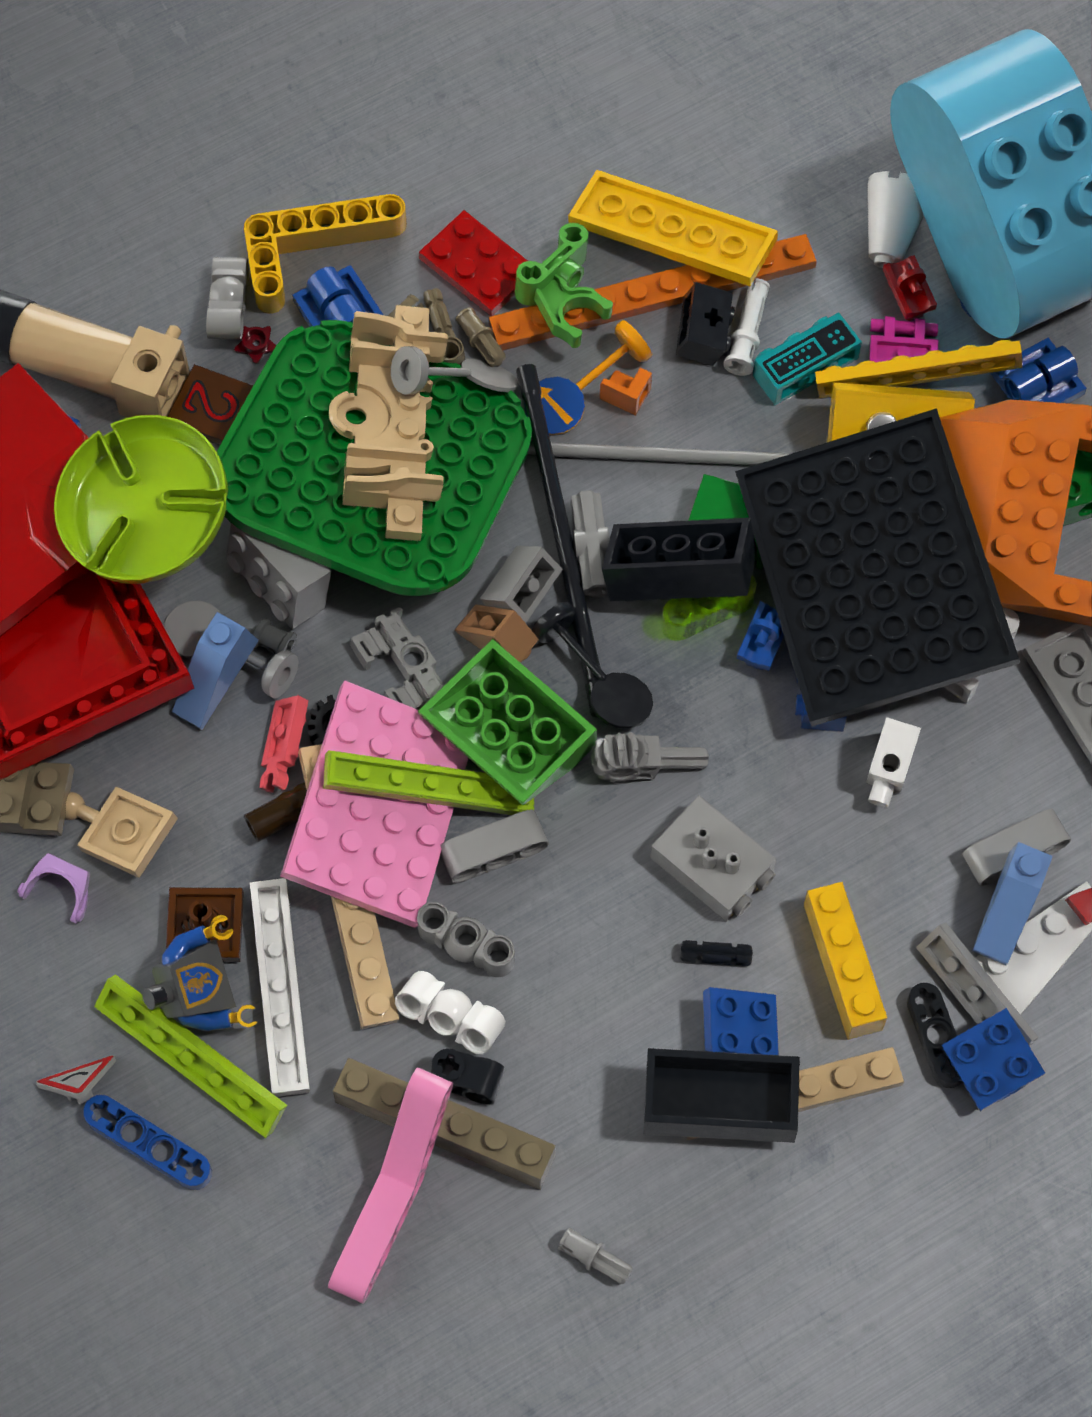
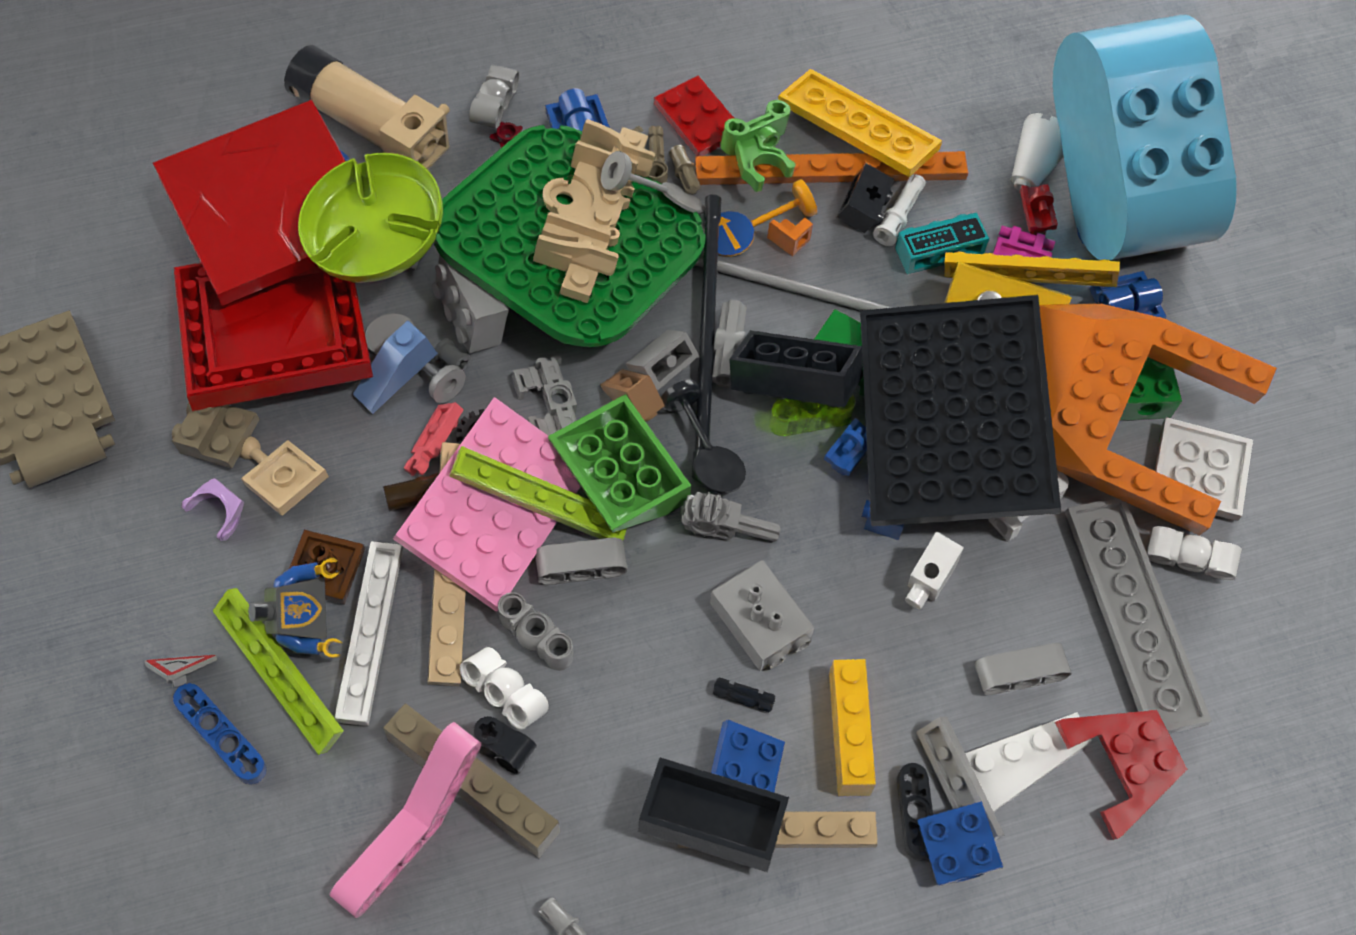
camera: 10 degrees right, 5 degrees down
reddish brown tile [167,364,253,445] -> none
yellow beam [244,194,407,314] -> none
medium blue slope [972,842,1053,965] -> none

